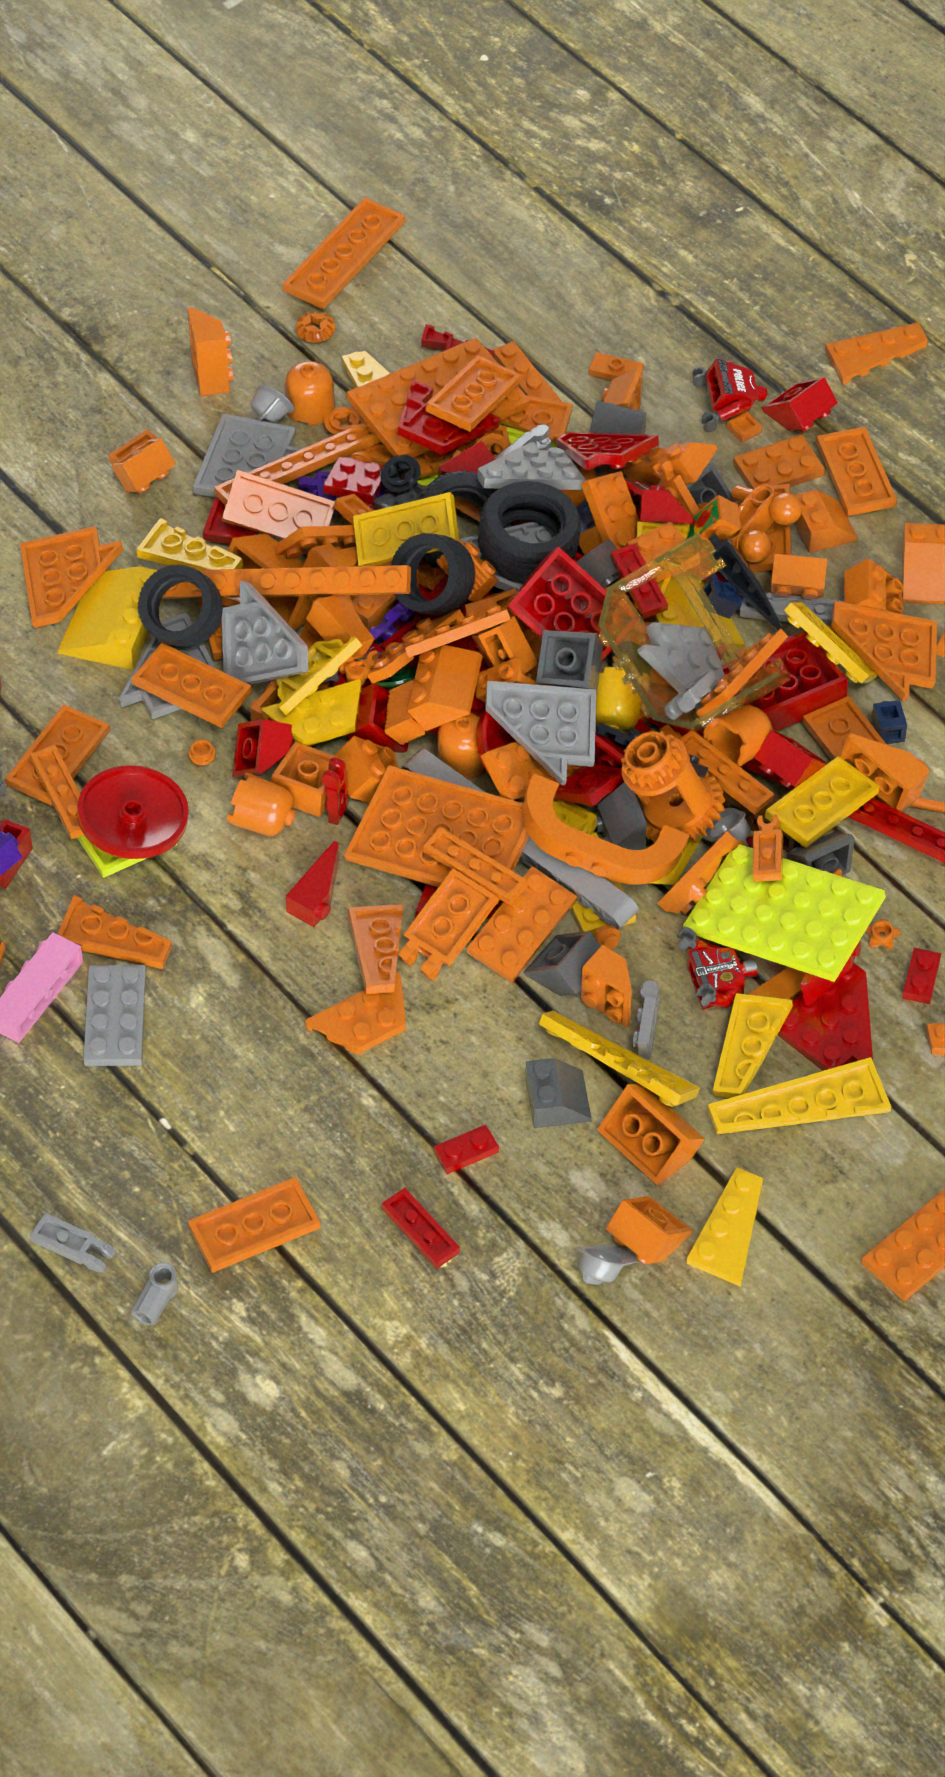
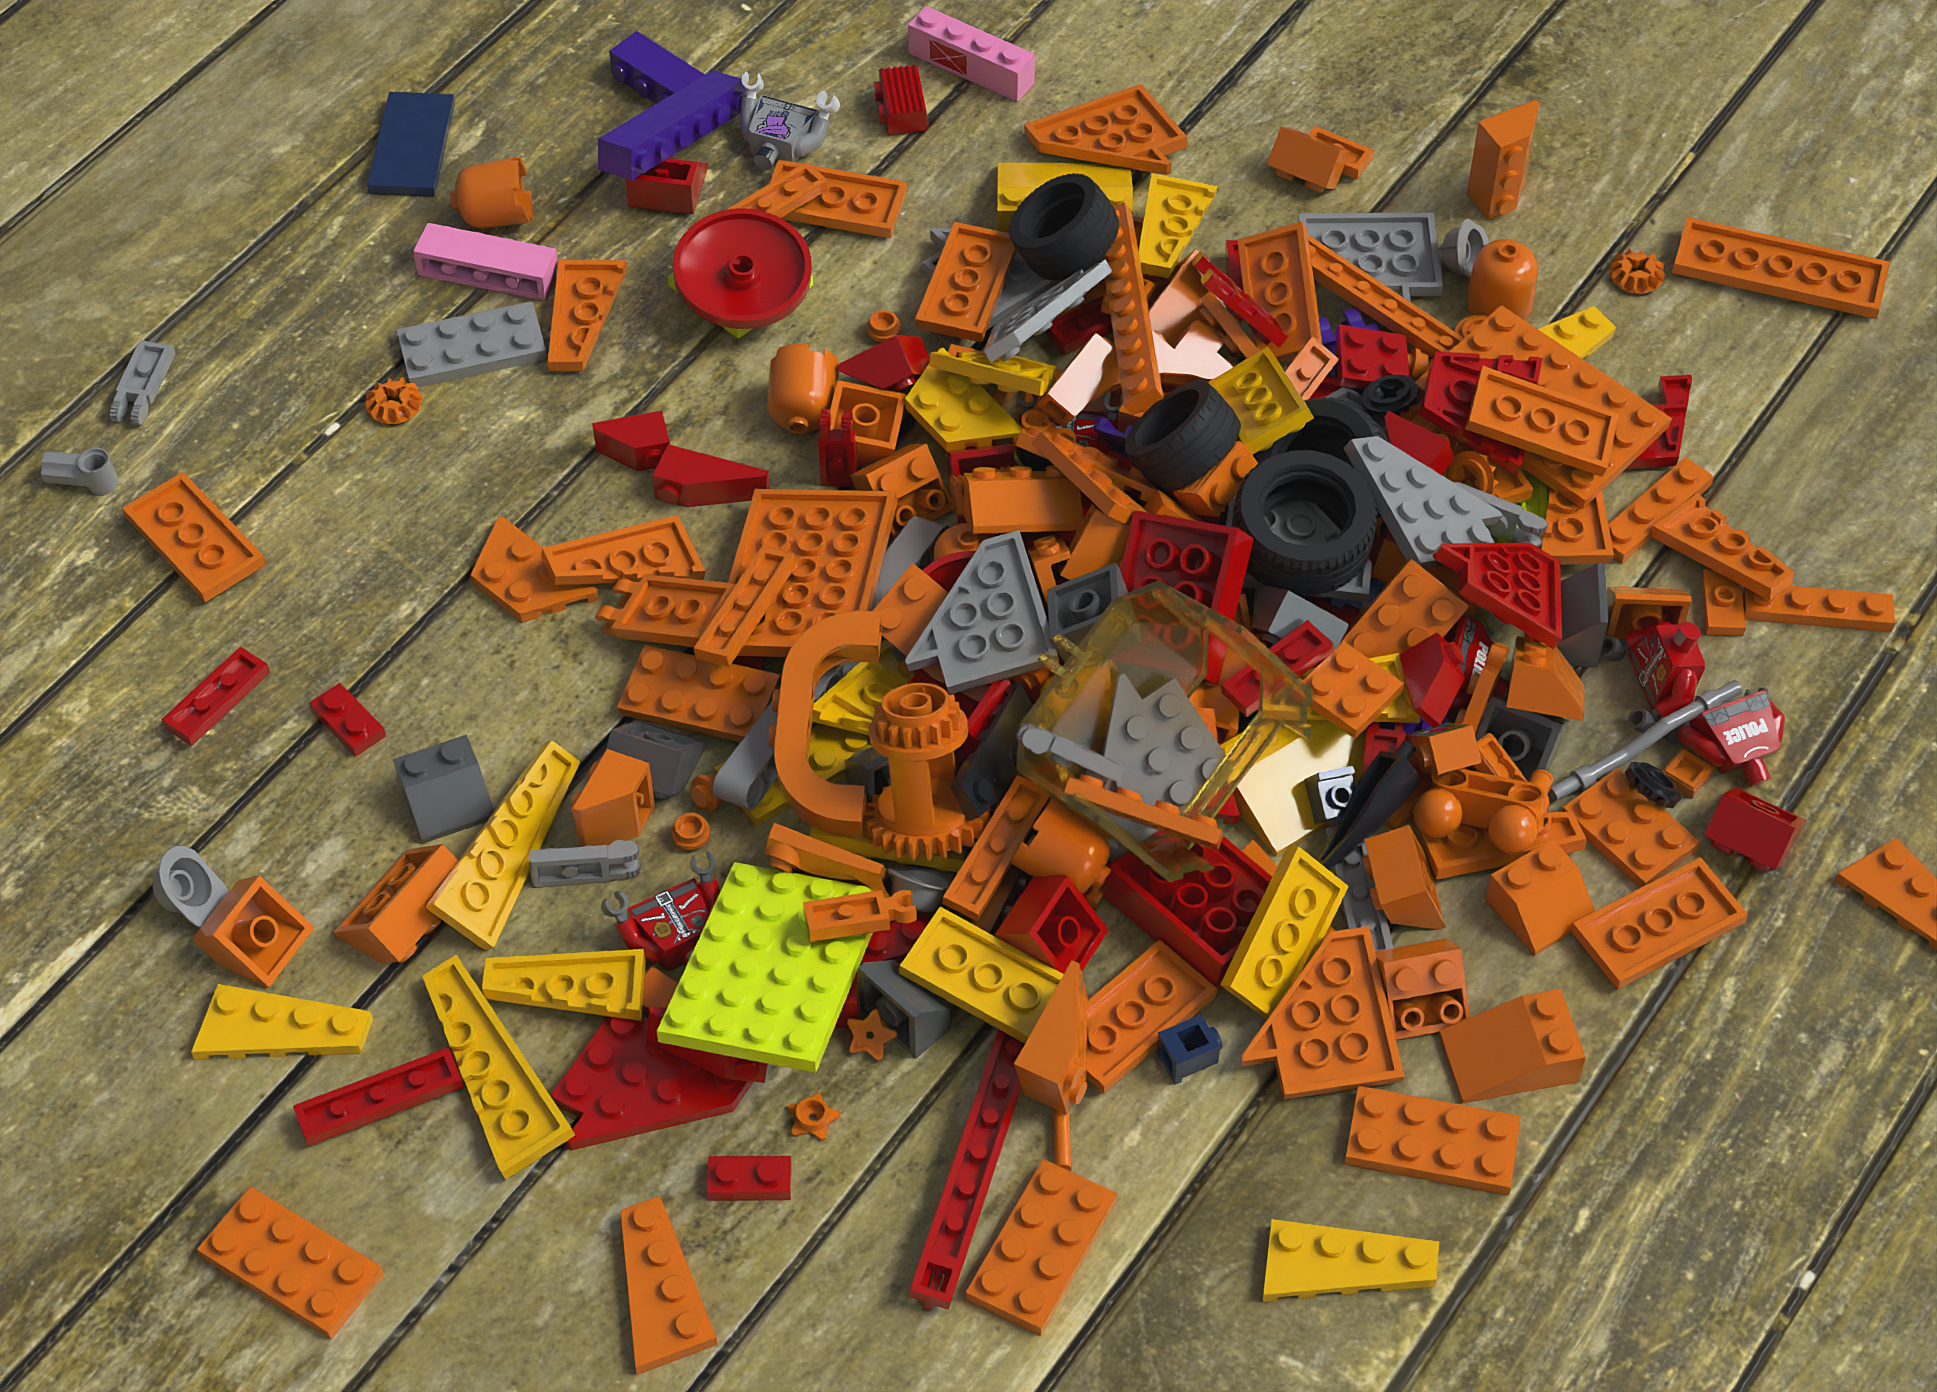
camera: 75 degrees right, 0 degrees up
none -> red plate [293,1047,464,1146]
none -> orange gear [365,377,422,424]
none -> red slope [592,411,670,472]
none -> orange plate [671,813,710,850]
none -> red wing [1191,251,1288,348]
none -> light grey bar [1548,680,1742,801]
none -> red torso [1602,621,1705,733]
none -> black gear [1624,762,1681,809]
none -> orange wing [1651,493,1794,600]
none -> orange plate [1742,586,1895,632]

